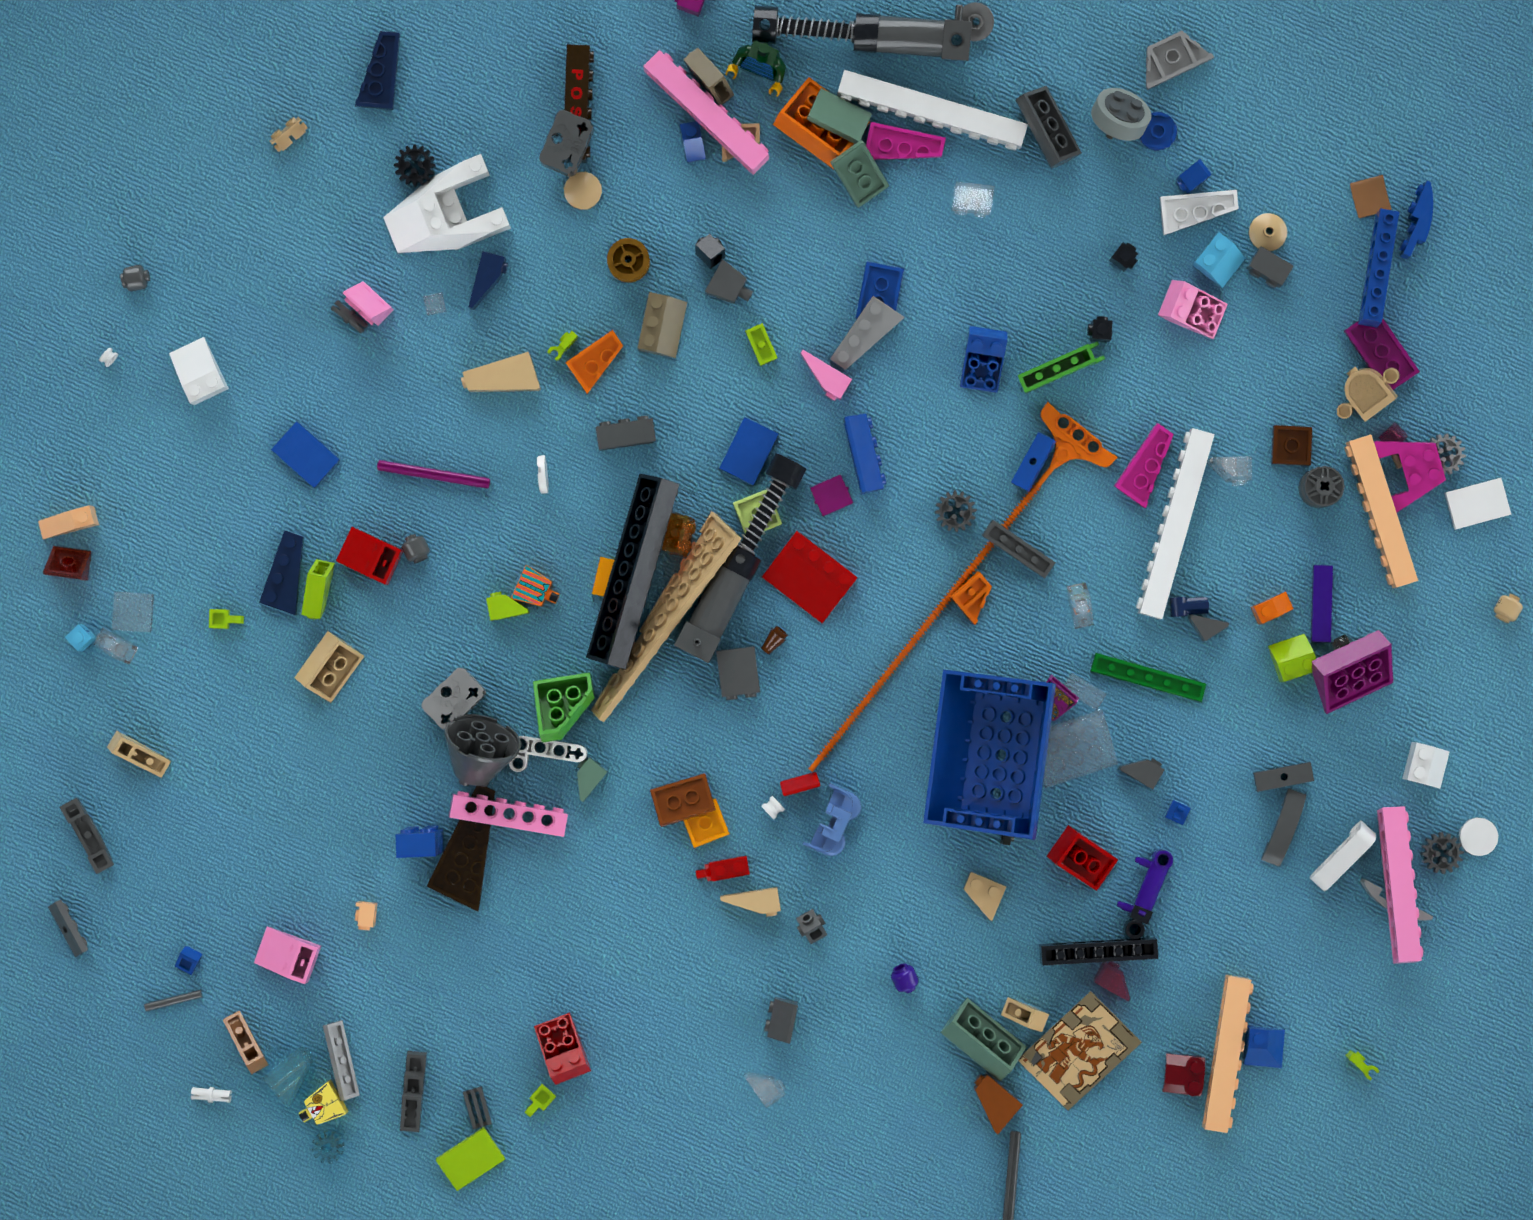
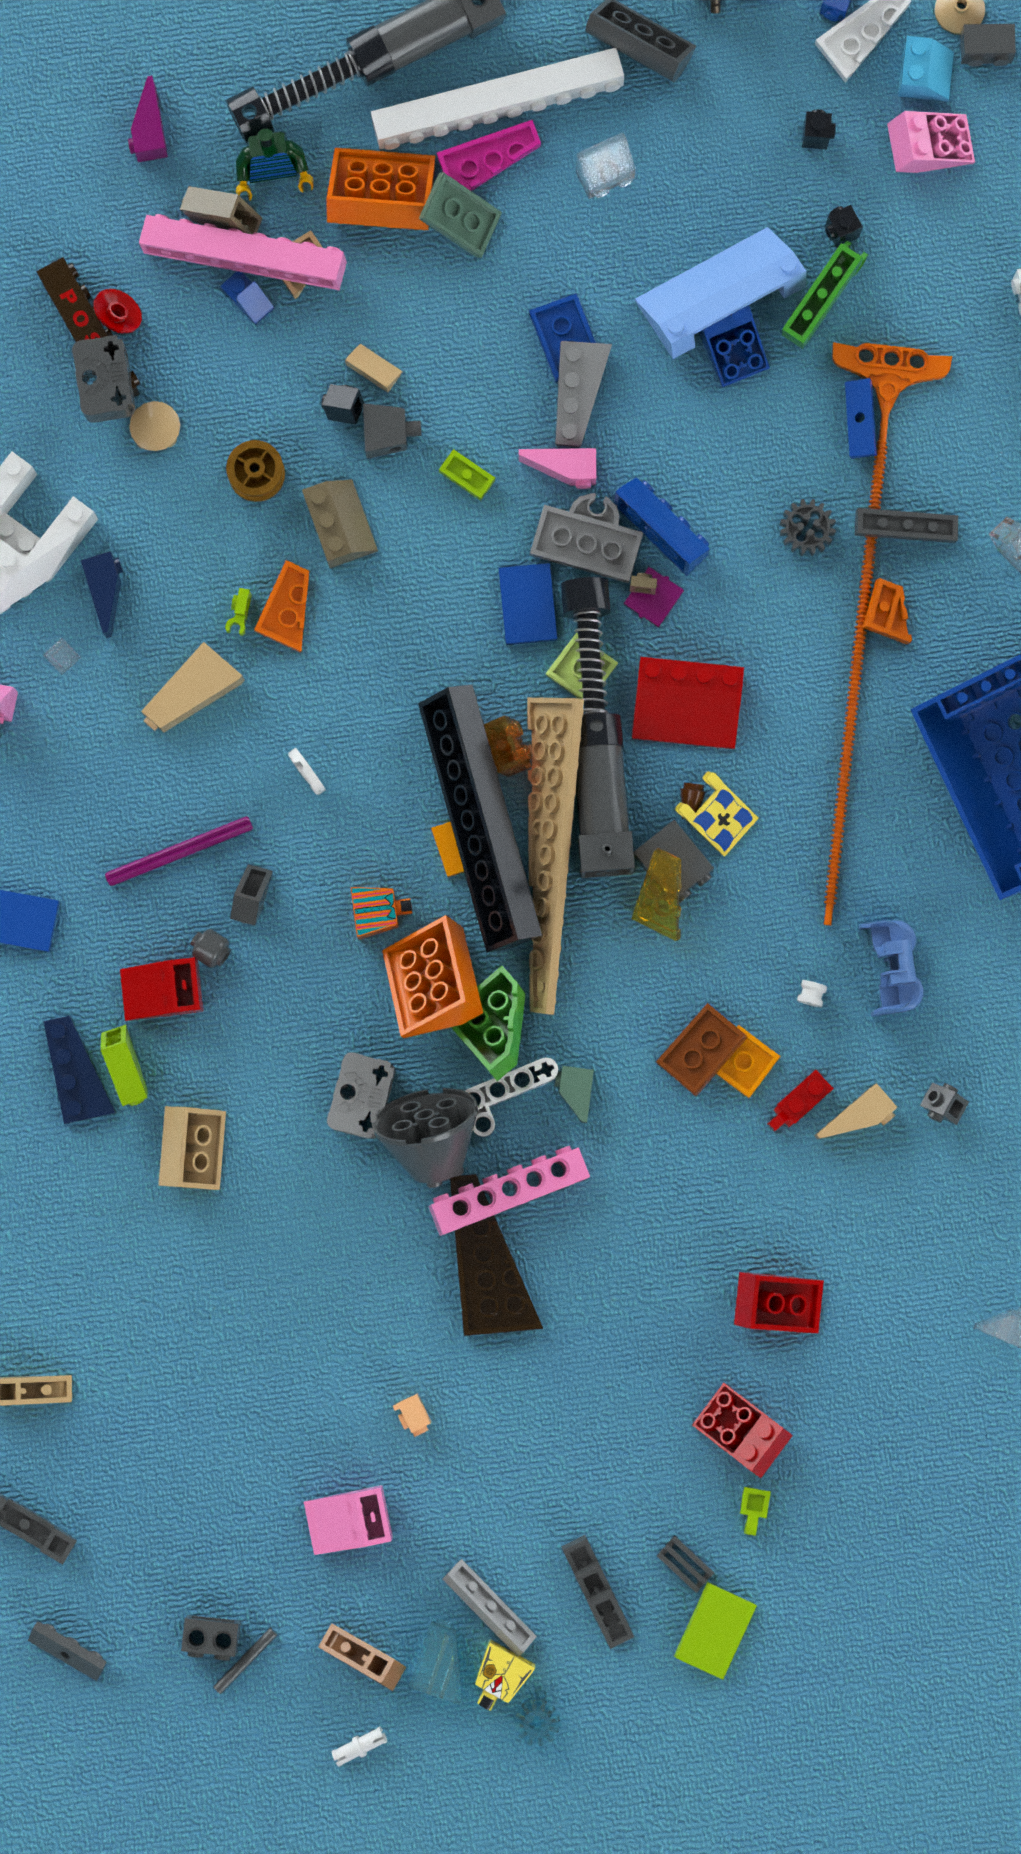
camera: 25 degrees left, 5 degrees down
blue slope [175,946,202,975] -> none
lime plate [209,609,244,629] -> none
blue brick [395,825,444,858] -> none
lime slope [486,592,530,621] -> none
dark grey brick [596,416,656,451] -> none
dark grey slope [764,997,798,1044] -> none
red slope [780,772,820,796] -> none
sand green tile [806,88,872,144] -> none
dark pink wing [1114,423,1174,508] -> none
none -> red dish [93,289,142,334]
none -> dark grey brick [181,1615,241,1660]
none -> dark grey slope [230,864,273,925]
none -> tan slope [345,344,403,393]
none -> orange slope [382,915,483,1038]
none -> light grey plate [530,493,643,583]
none -> dark tan plate [629,573,657,595]
none -> clear yellow wing [631,848,681,941]
none -> light blue slope [635,227,806,359]
none -> light yellow flag [675,771,758,857]
none -> red slope [734,1272,824,1334]

